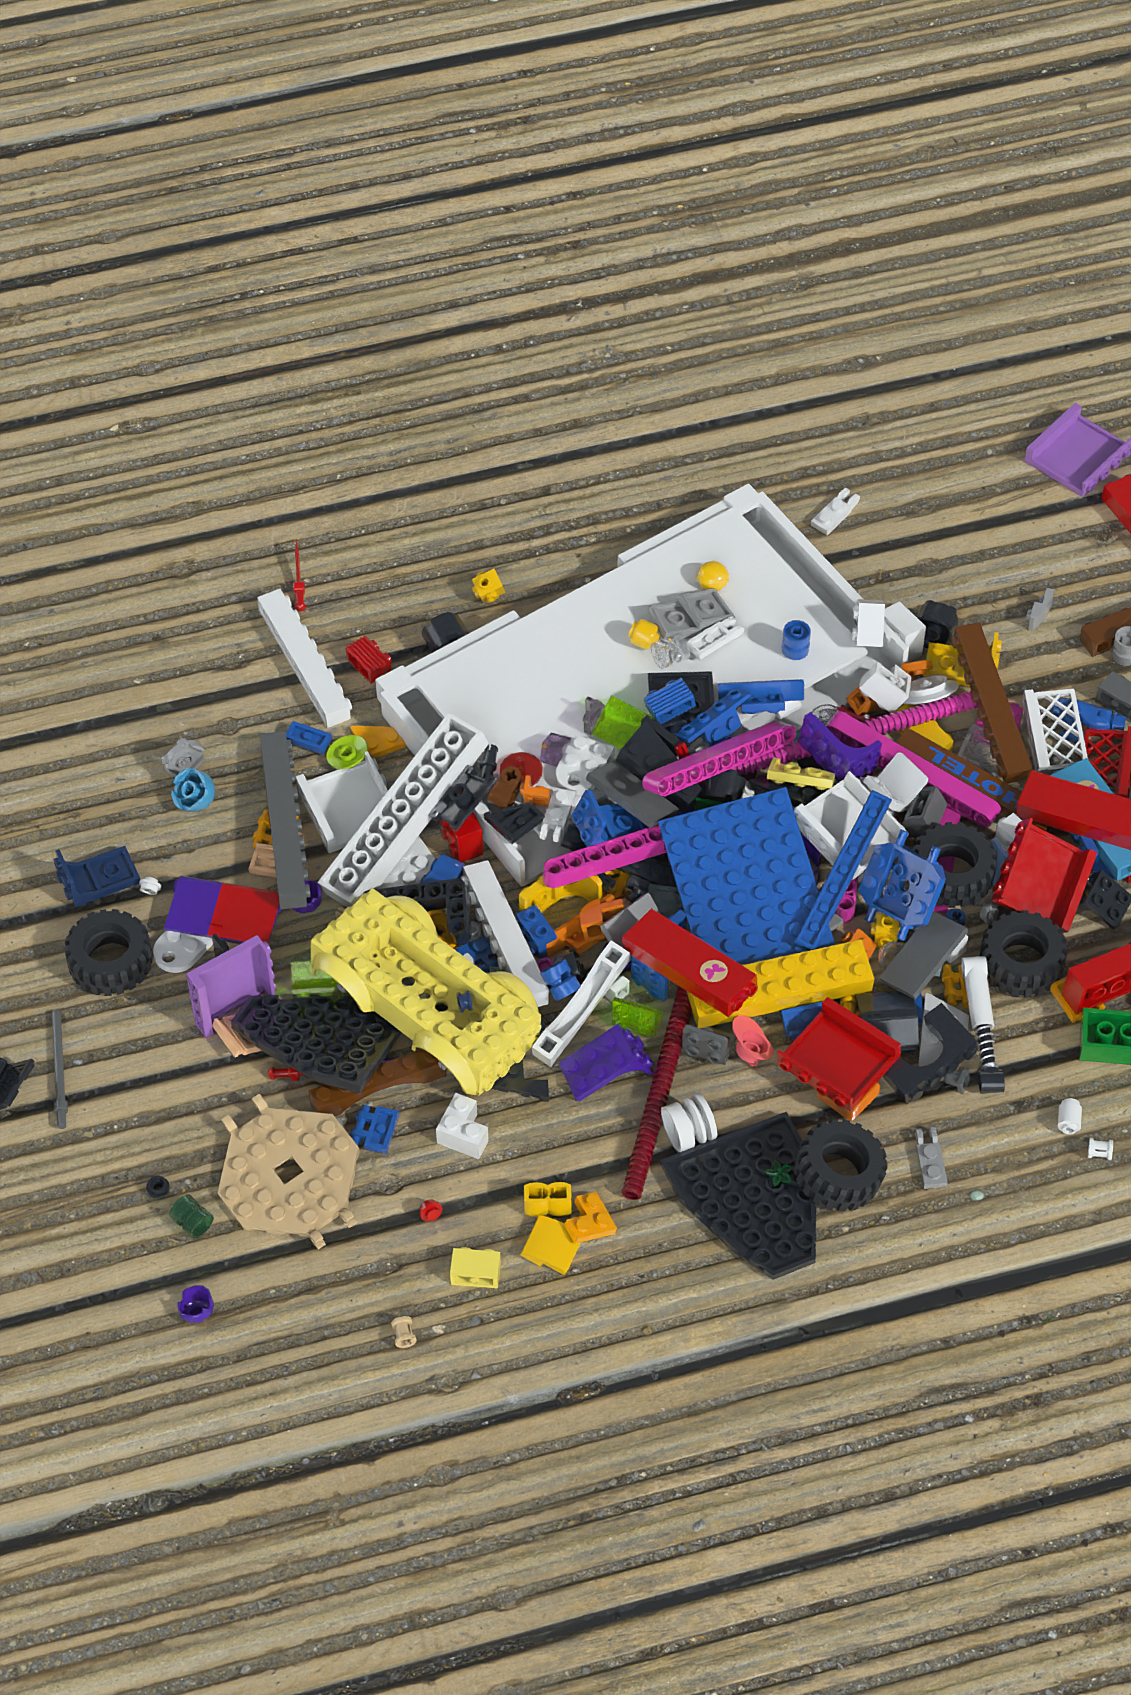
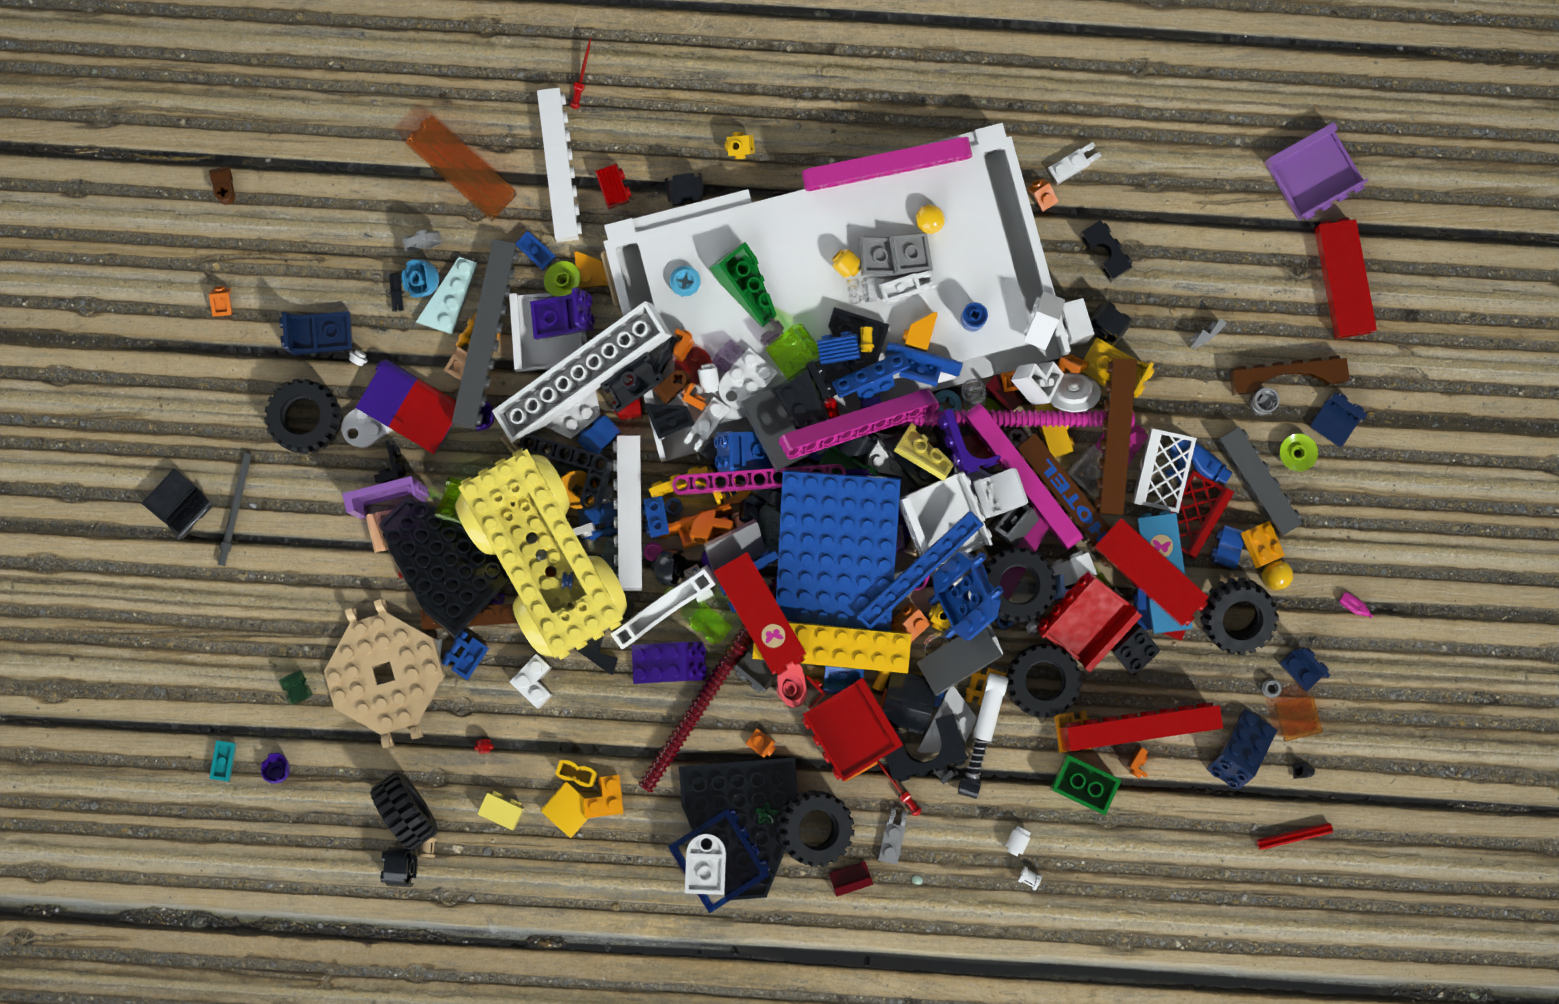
camera: 15 degrees right, 30 degrees up
black plate [146,1176,170,1199] -> none
blue wheel [540,959,581,1001] -> none
white wheel [661,1093,717,1152] -> none
none -> teal plate [209,740,237,782]
none -> black tyre [370,772,438,849]
none -> black brick [380,847,418,887]
none -> black axle [389,273,404,312]
none -> clear orange brick [406,115,517,222]
none -> light aqua wing [416,257,478,335]
none -> dark purple bracket [530,287,595,340]
none -> tan axle [601,251,620,306]
none -> dark blue bush [665,498,683,516]
none -> clear blue window [668,808,771,913]
none -> medium azure gear [670,266,700,297]
none -> orange bracket [673,328,694,362]
none -> white plate [685,834,726,895]
none -> white brick [698,363,720,393]
none -> green wedge [709,242,777,327]
none -> orange bracket [745,728,776,758]
none -> dark pink beam [802,137,973,191]
none -> red bracket [805,675,826,709]
none -> dark red panel [829,861,874,897]
none -> yellow pin [859,327,874,352]
none -> red sword [877,760,921,816]
none -> light orange slope [902,312,938,352]
none -> orange bracket [1027,179,1059,211]
none -> black arch [1079,220,1132,283]

